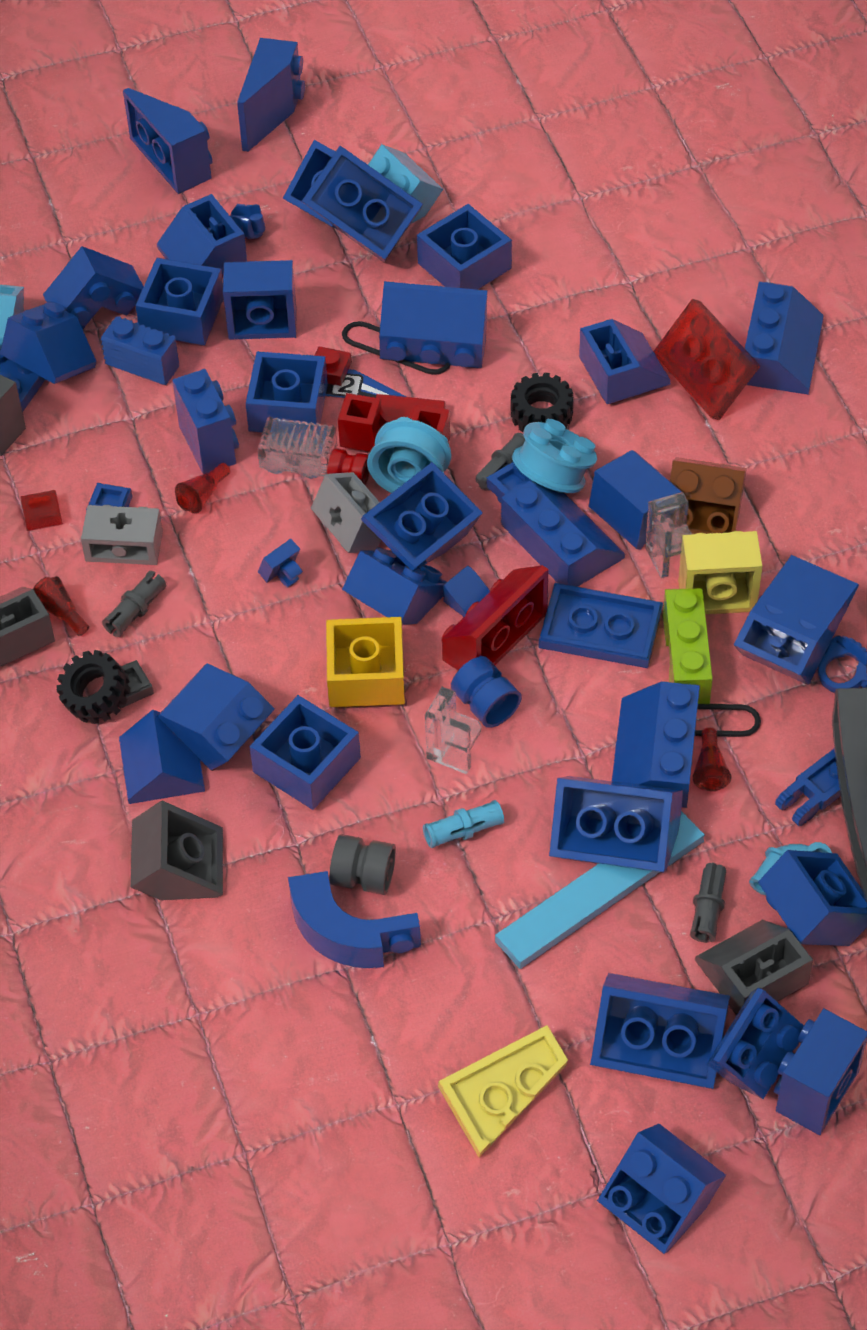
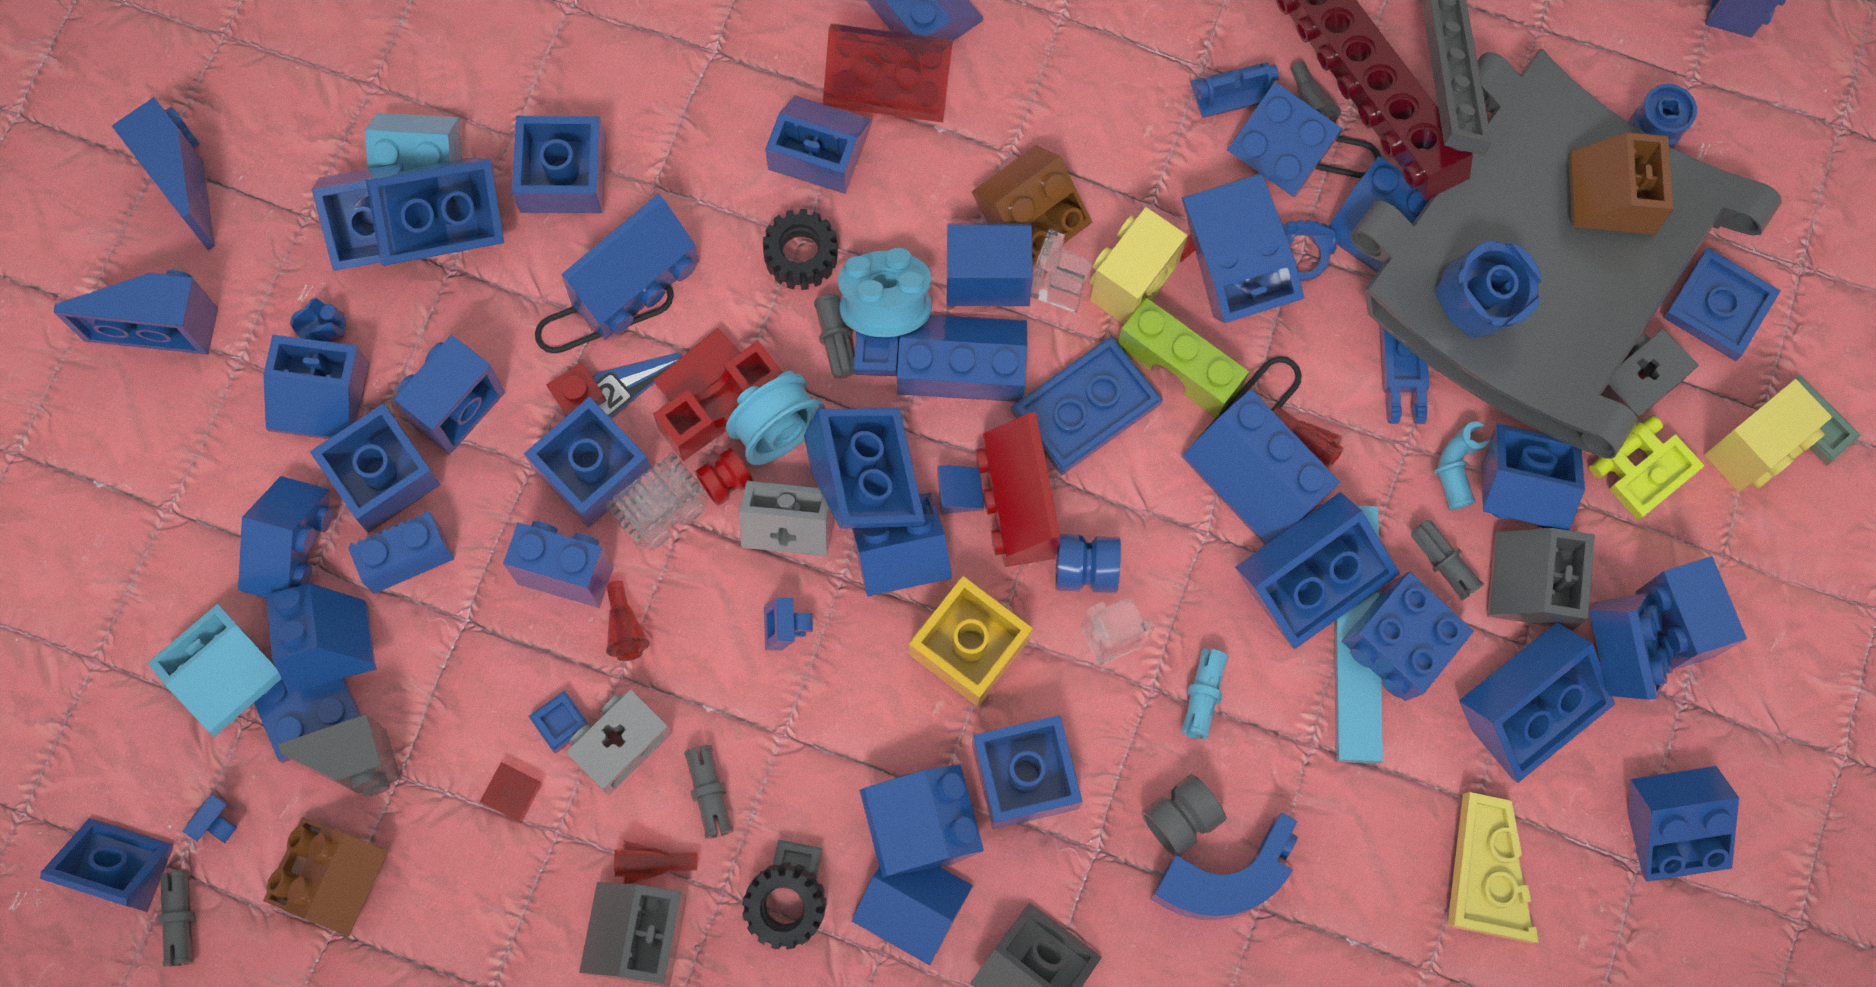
camera: 55 degrees left, 20 degrees up
none -> blue brick [1341,571,1474,701]

